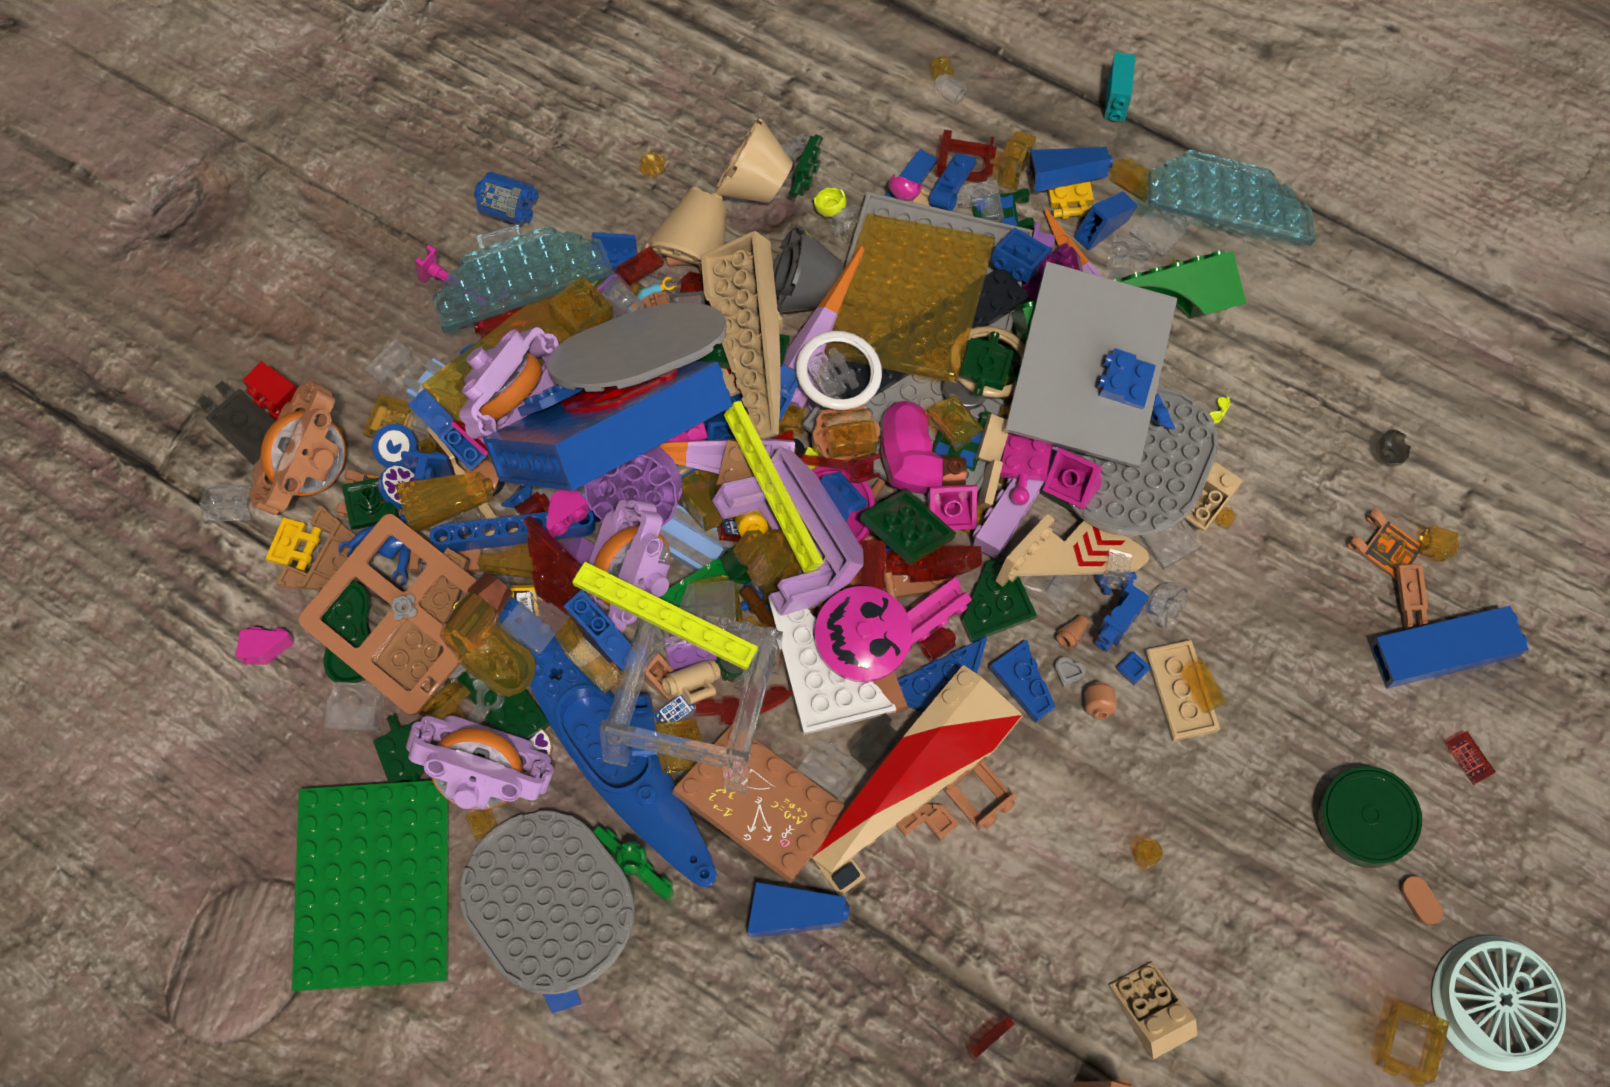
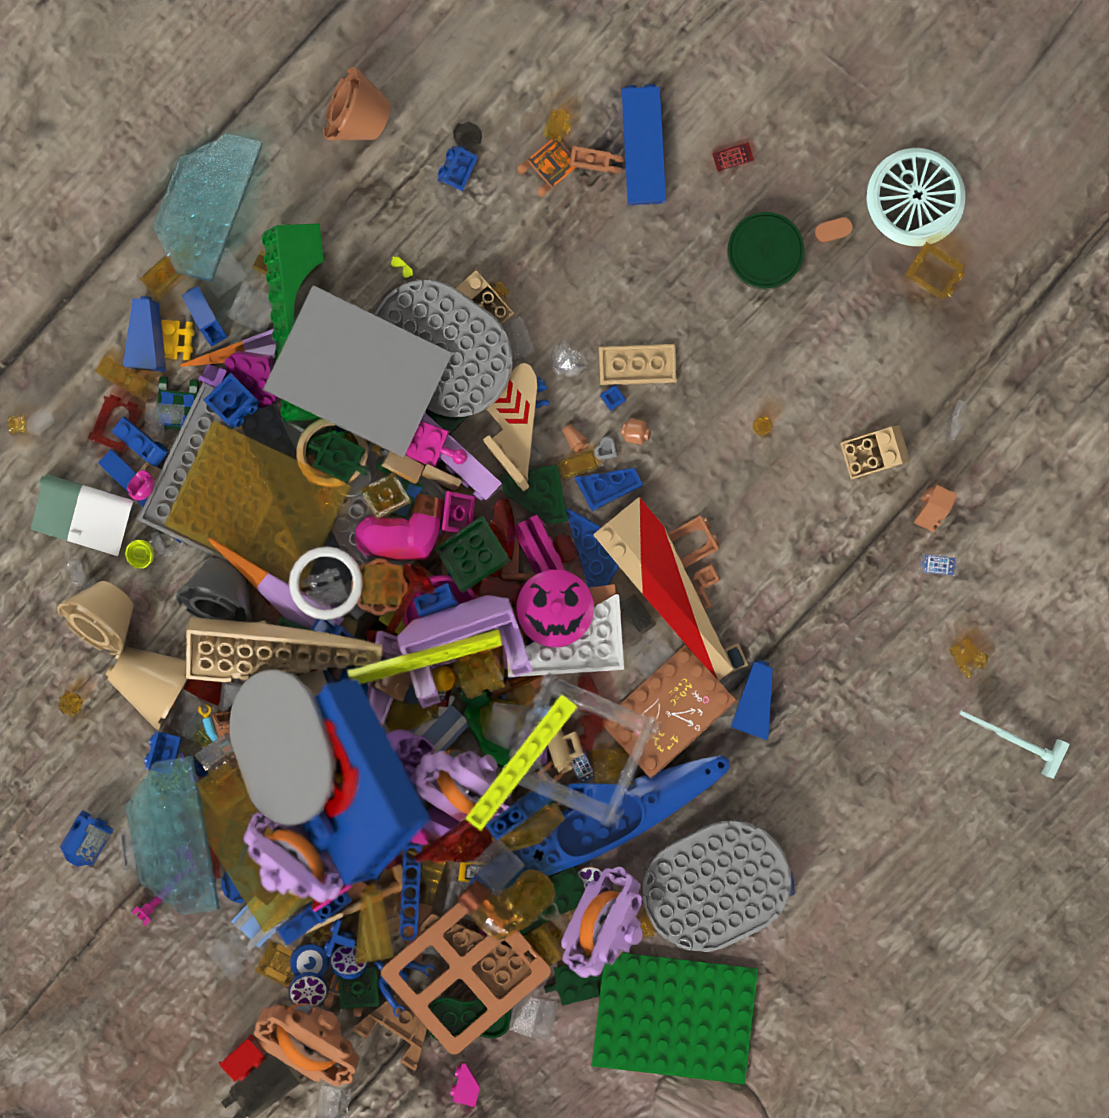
camera: 80 degrees left, 20 degrees up
yellow plate [265,517,322,572] -> none
light grey plate [392,594,417,621] -> none
green plate [592,826,674,904] -> none
clear red tile [616,247,664,286] -> none
dark green plate [789,134,823,198] -> none
clear red tile [968,1017,1015,1061] -> none
dark pink slope [1043,447,1102,509] -> none
blue hips [1095,582,1149,652] -> none
blue plate [1097,348,1156,409] -> none
clear bracket [1100,549,1133,590] -> none
teal window [1104,52,1136,121] -> none
blue piece [1151,394,1175,430] -> none
clear yellow panel [1181,659,1229,714] -> none
none -> door [31,474,135,556]
none -> tile [289,972,327,1006]
none -> nougat cone [323,67,391,141]
none -> blue bracket [437,146,478,191]
none -> clear yellow tile [557,450,599,480]

